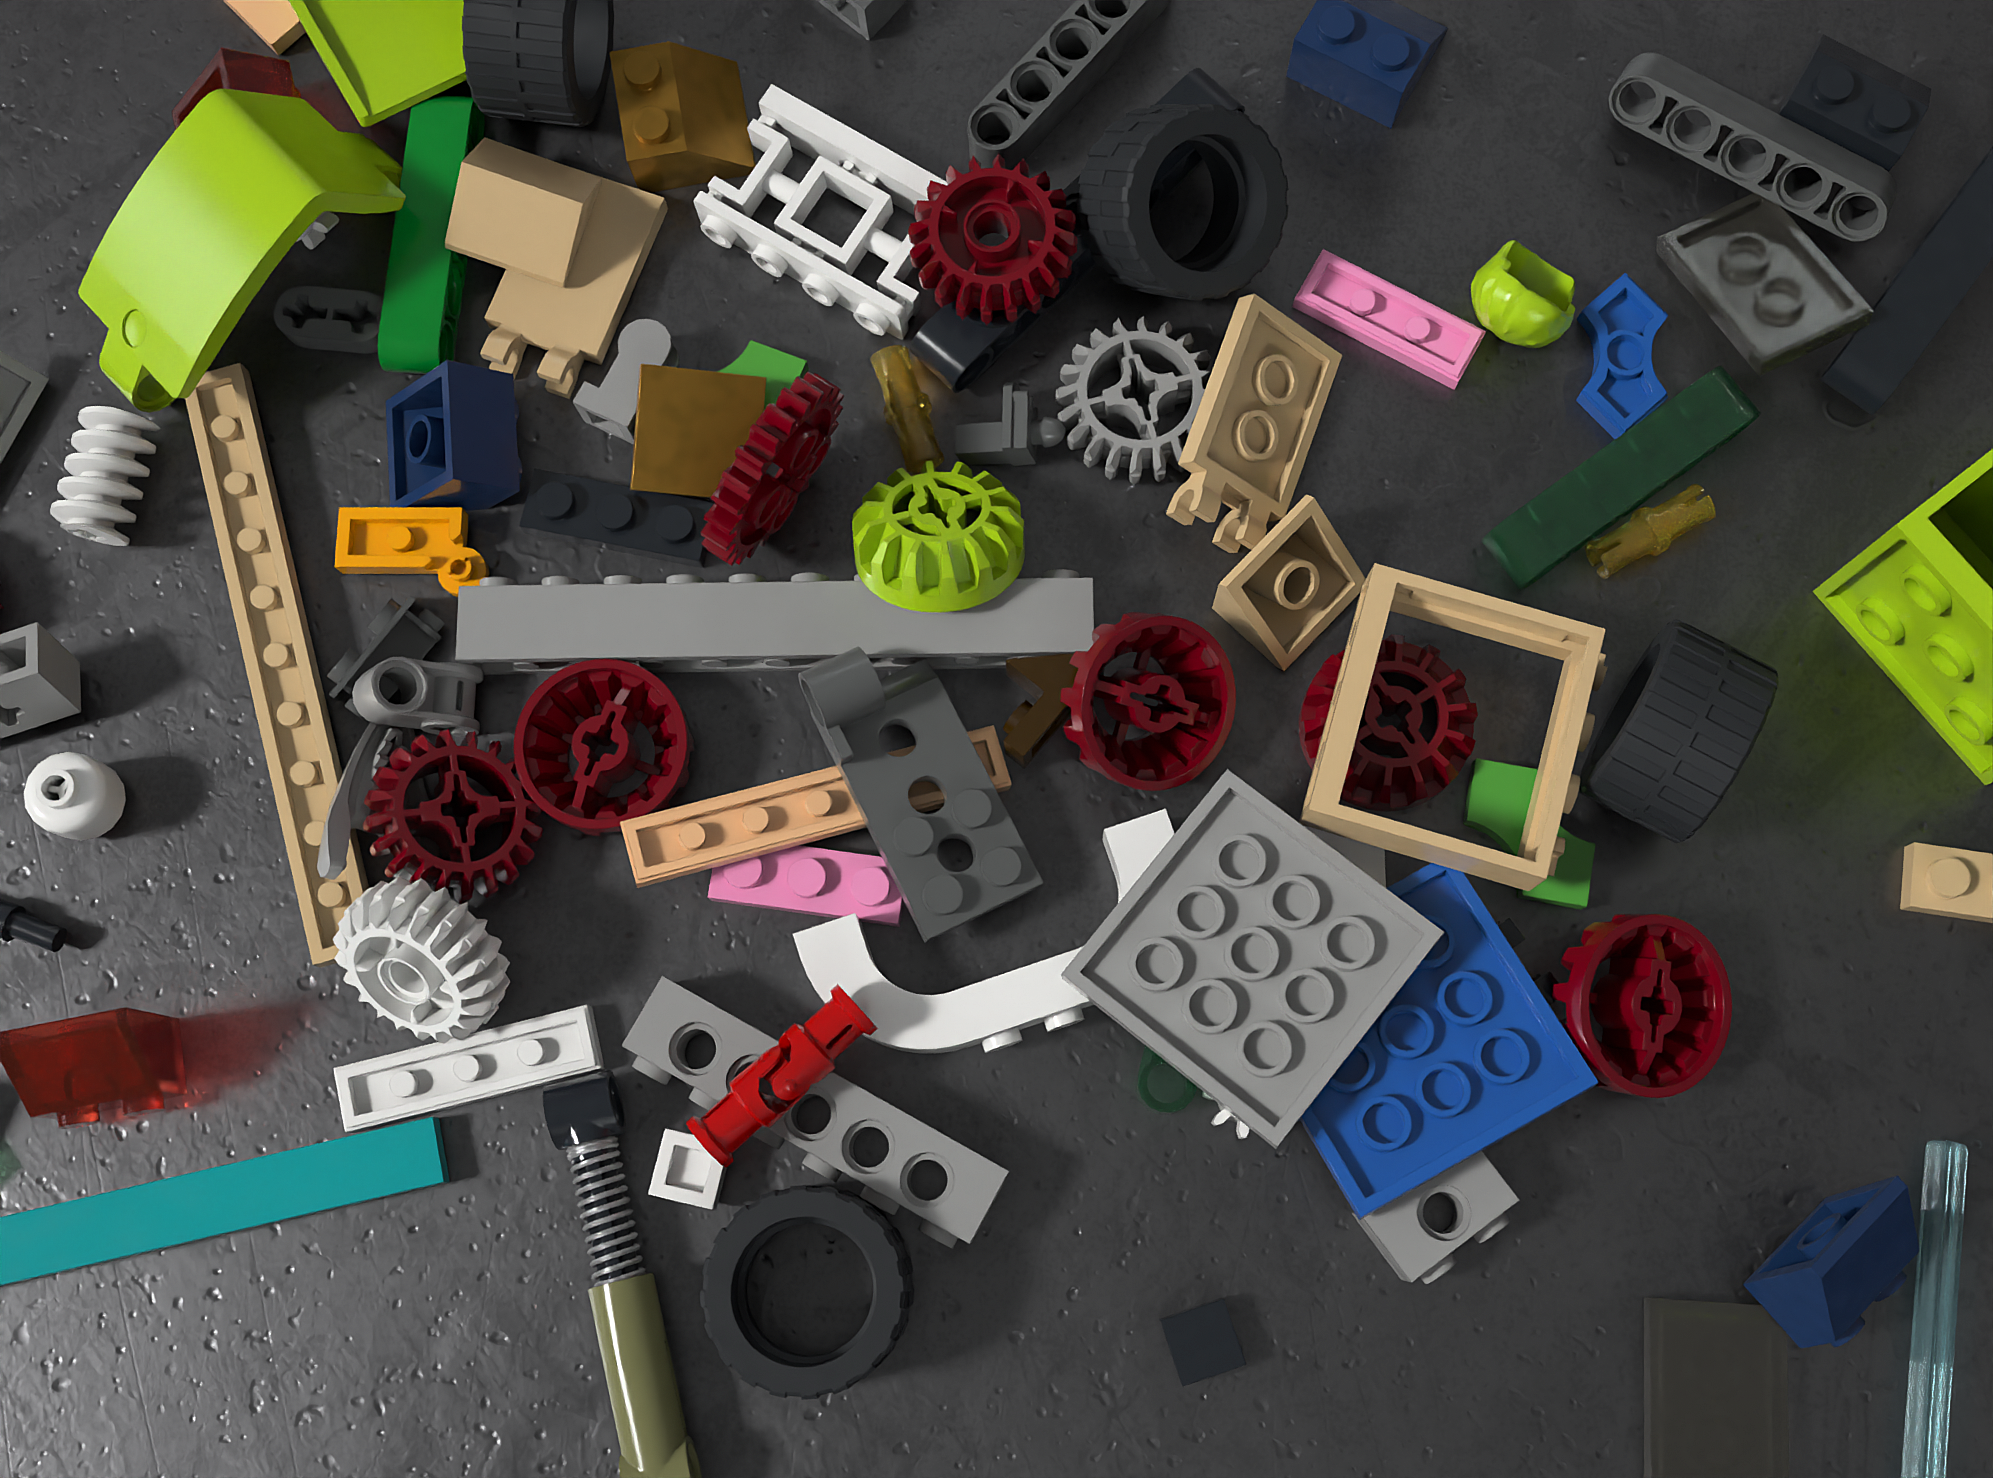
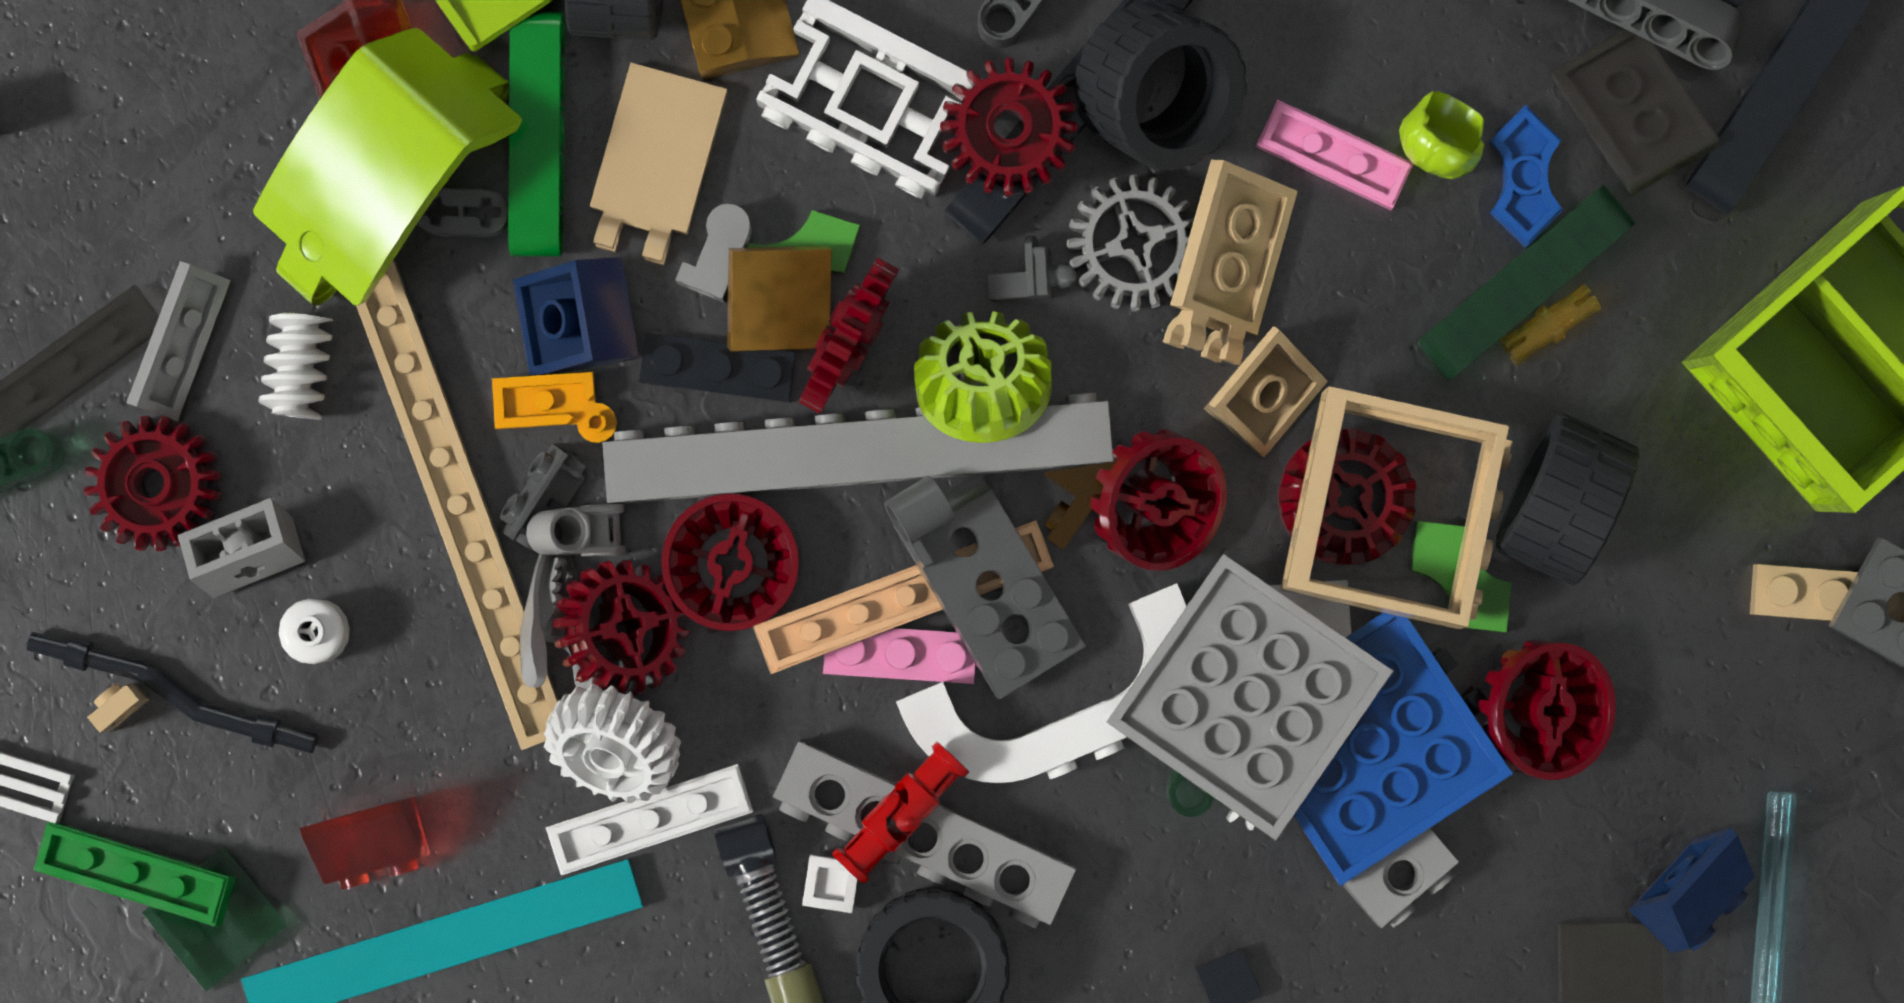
camera: 10 degrees left, 10 degrees up
tan slope [445,138,602,288] -> none
clear yellow pin [870,345,945,473] -> none

